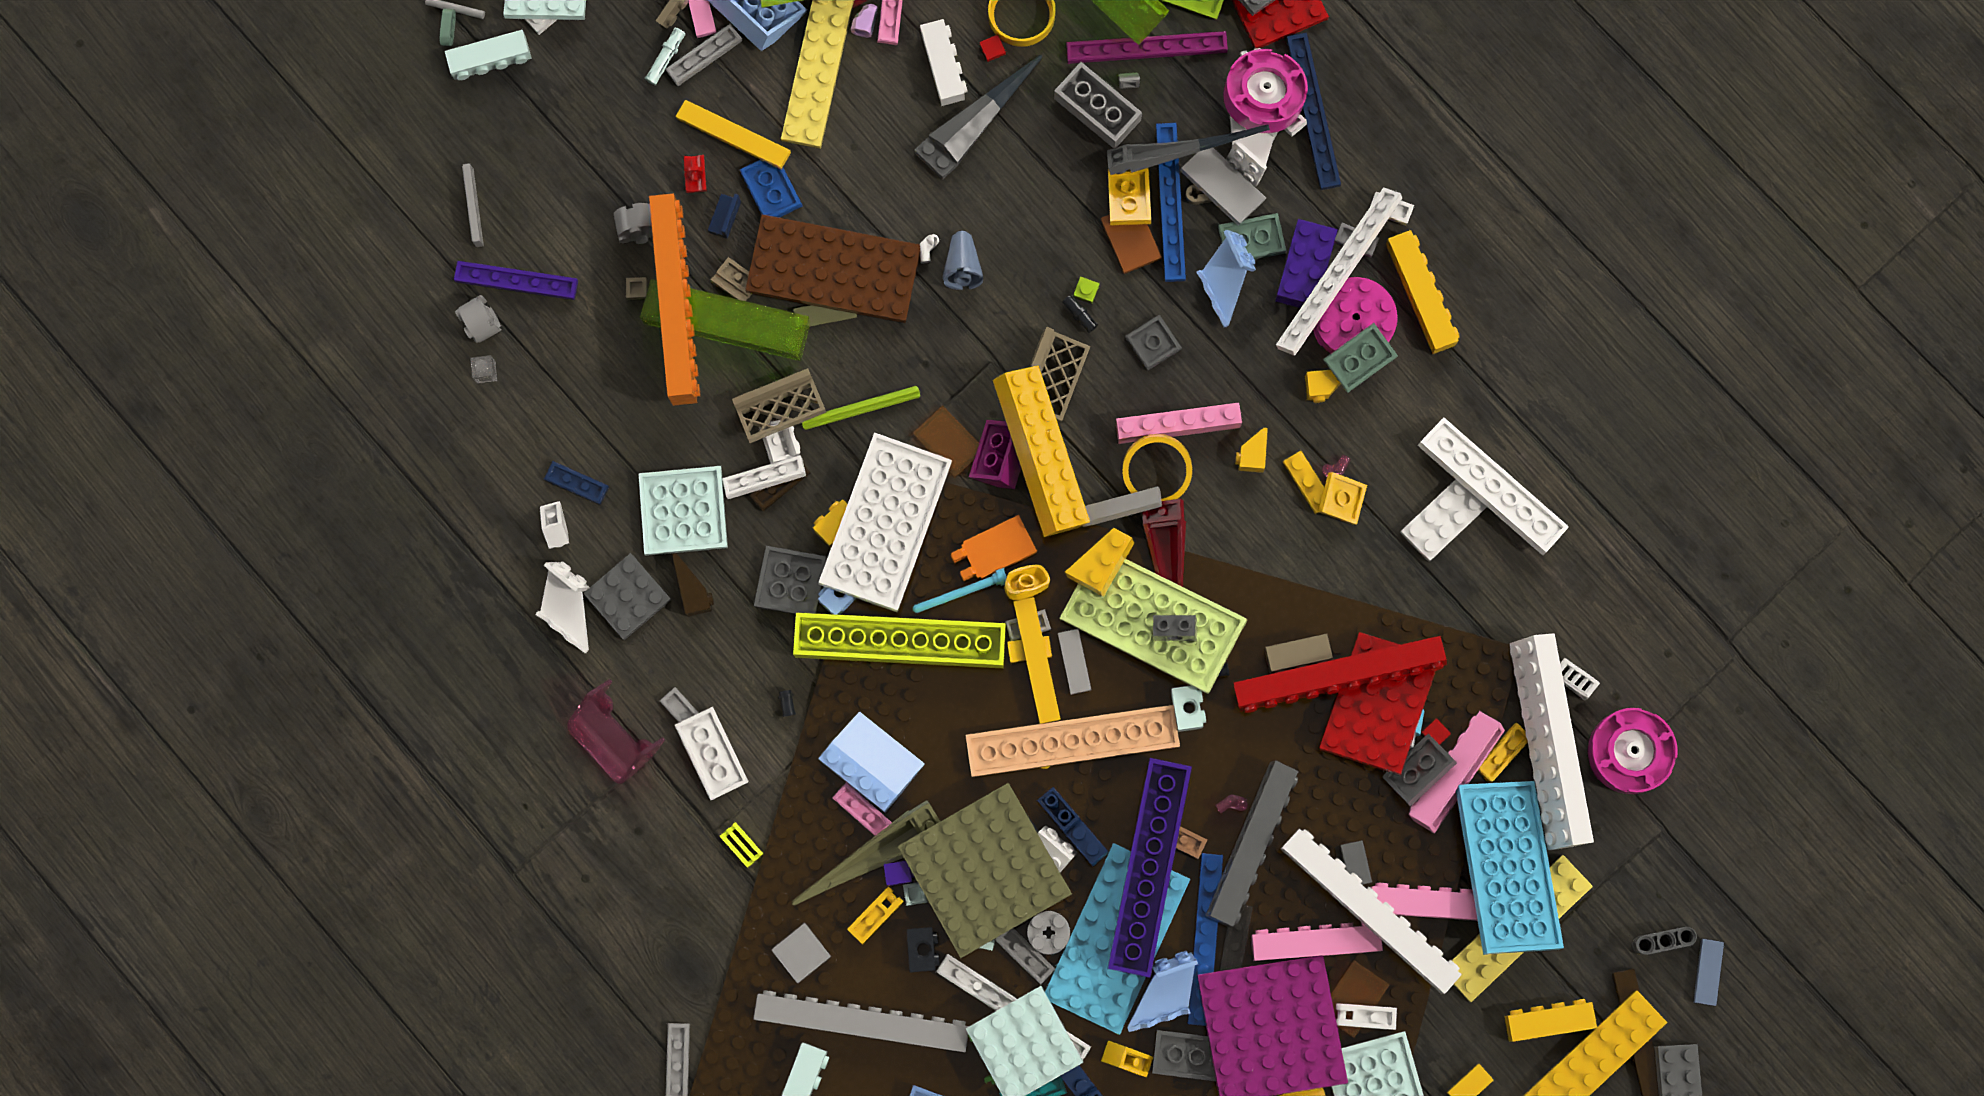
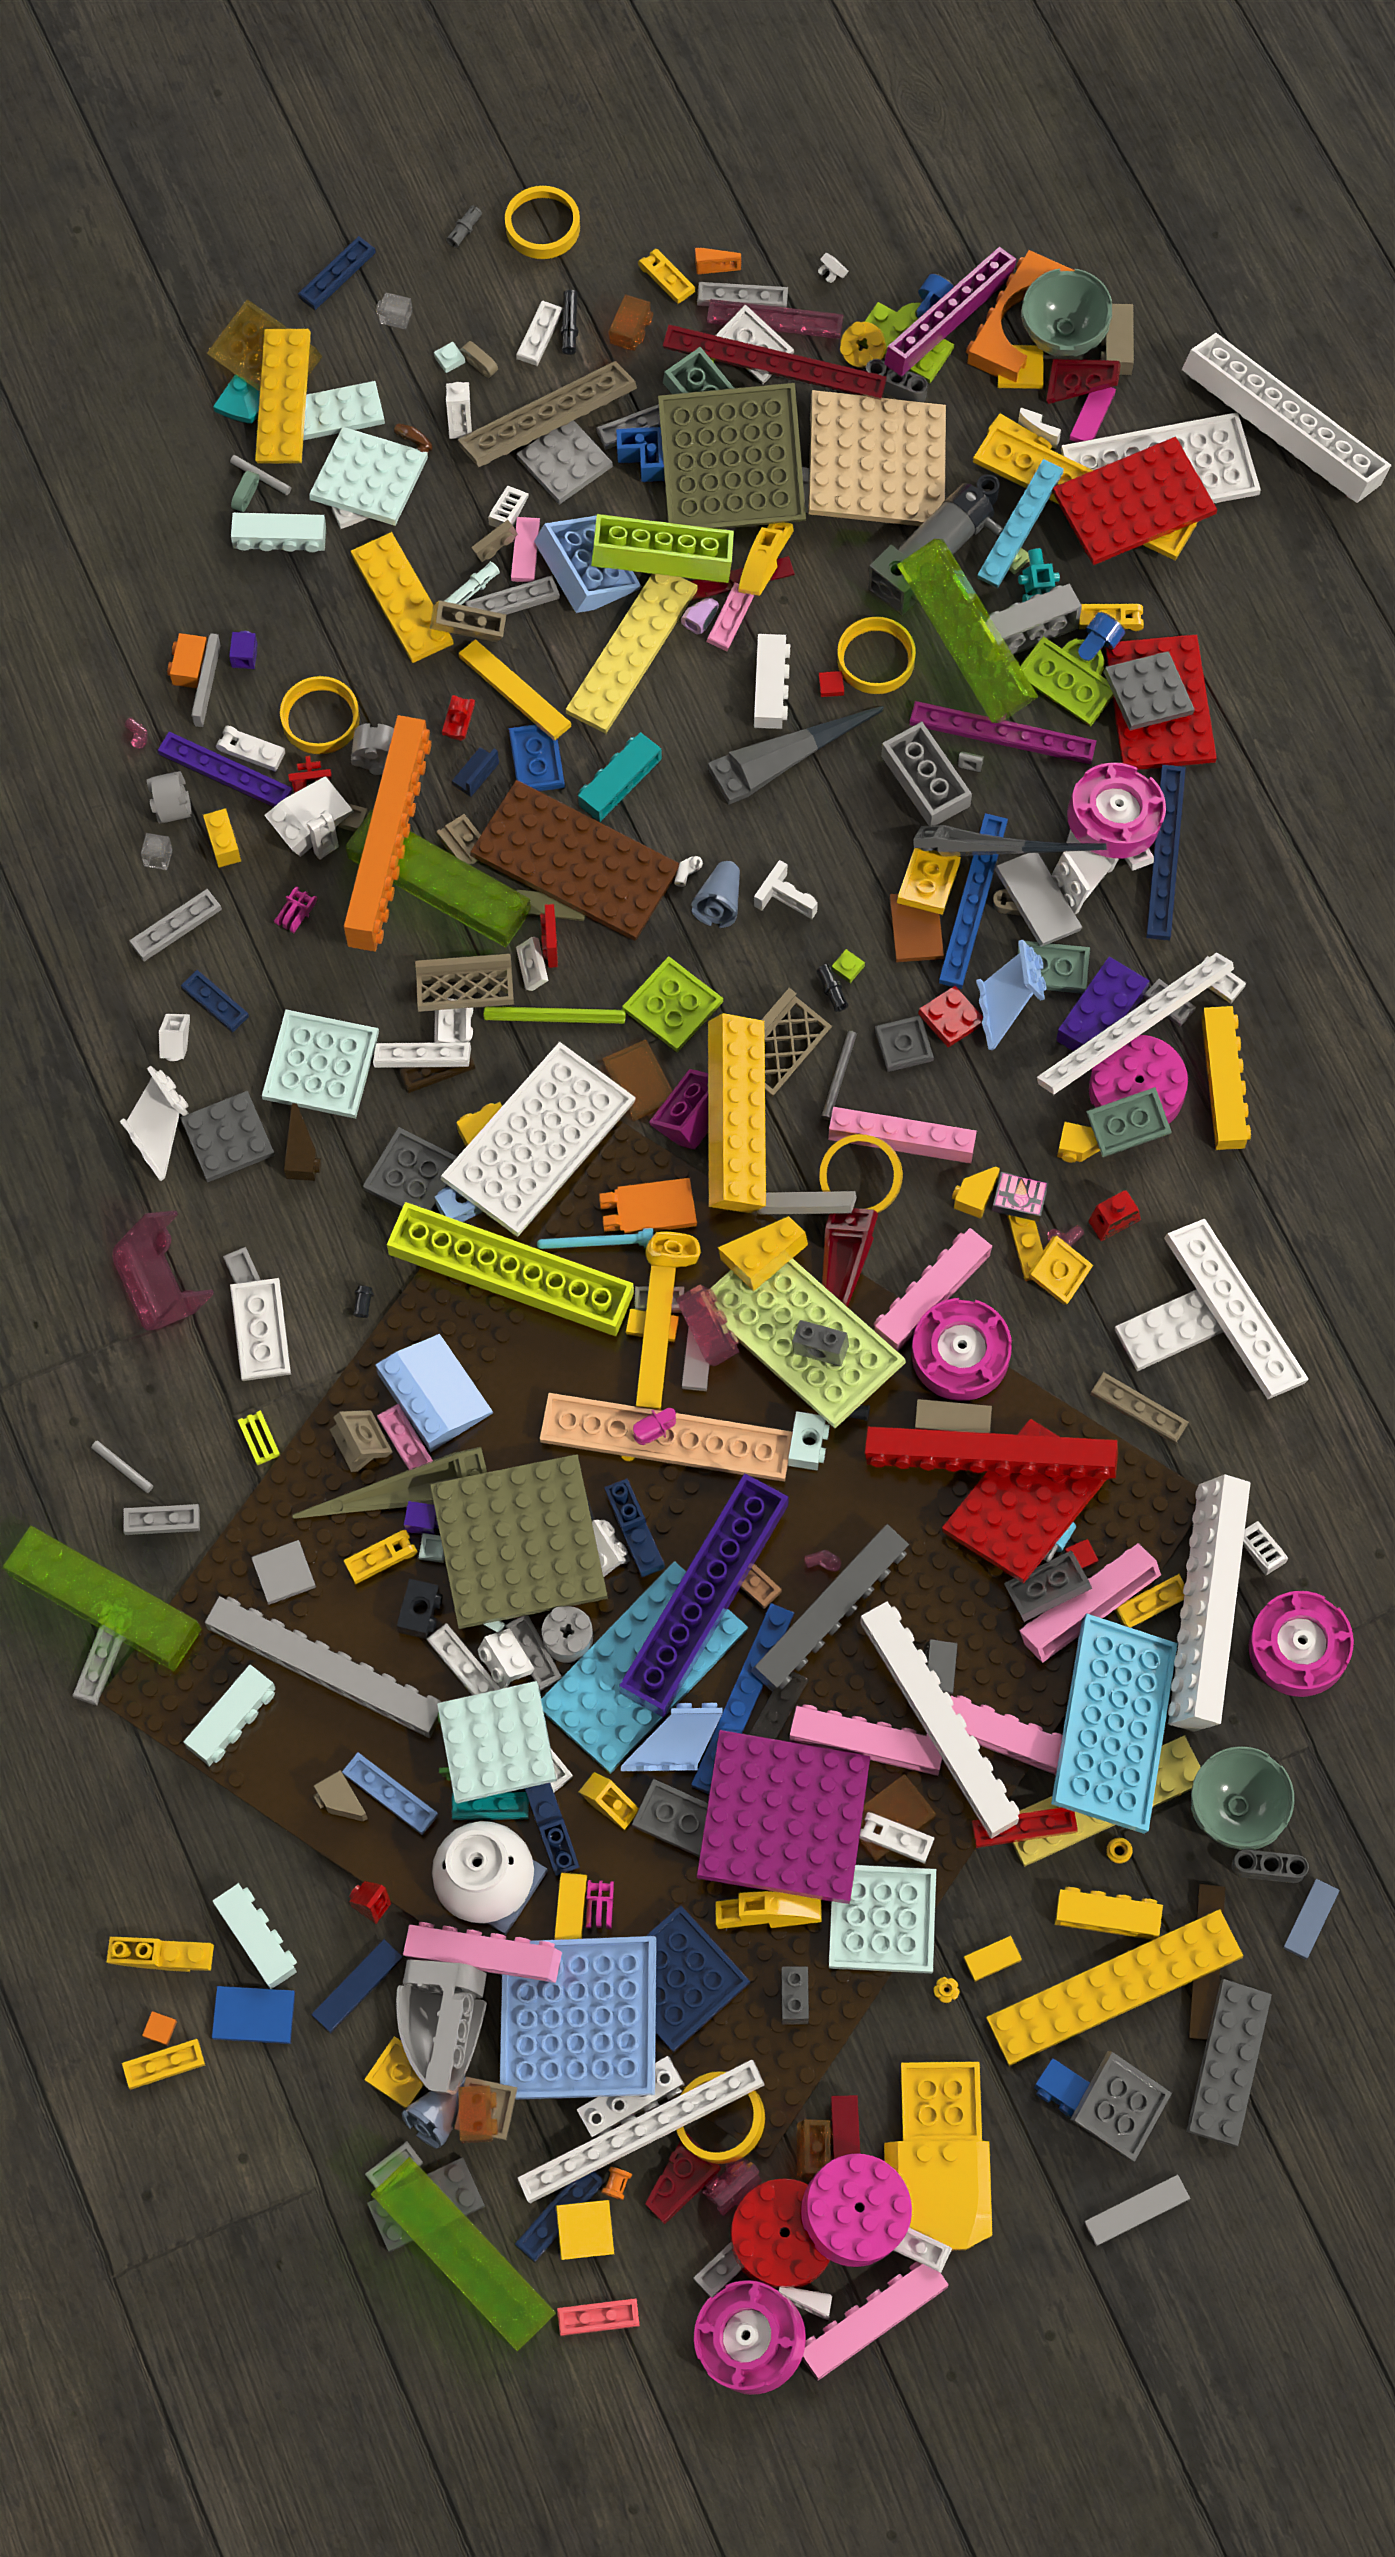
camera: 15 degrees right, 10 degrees down
none -> clear neon green brick [3,1526,202,1671]
none -> light grey bar [91,1441,153,1493]
none -> light grey plate [124,1504,200,1535]
none -> clear pink arm [125,717,148,749]
none -> light grey plate [129,889,222,961]
none -> orange brick [167,633,207,688]
none -> yellow brick [203,809,241,868]
none -> white plate [216,726,285,772]
none -> dark purple brick [229,631,258,669]
none -> white slope [265,776,354,857]
none -> dark pink arm [274,887,317,933]
none -> yellow piece [280,676,360,754]
none -> red hips [288,756,332,793]
none -> white plate [306,810,339,859]
none -> dark tan bracket [330,1410,392,1472]
none -> yellow plate [351,532,454,663]
none -> dark tan brick [430,600,506,642]
none -> white bracket [478,1628,534,1689]
none -> white plate [516,937,548,991]
none -> red plate [540,904,558,968]
none -> teal brick [578,732,662,822]
none -> lime plate [622,956,723,1052]
none -> dark pink arm [633,1408,676,1445]
none -> clear pink brick [676,1284,739,1366]
none -> white bracket [754,860,818,919]
none -> flat silver bar [821,1031,857,1120]
none -> bright pink brick [874,1228,992,1352]
none -> dark pink piece [912,1298,1012,1401]
none -> plate [918,986,983,1048]
none -> red plate [972,1807,1078,1848]
none -> tile [992,1172,1049,1222]
none -> red torso [1088,1190,1141,1241]
none -> dark tan tile [1090,1372,1189,1445]
none -> yellow plate [1106,1838,1132,1864]
none -> sand green rock [1191,1747,1294,1850]

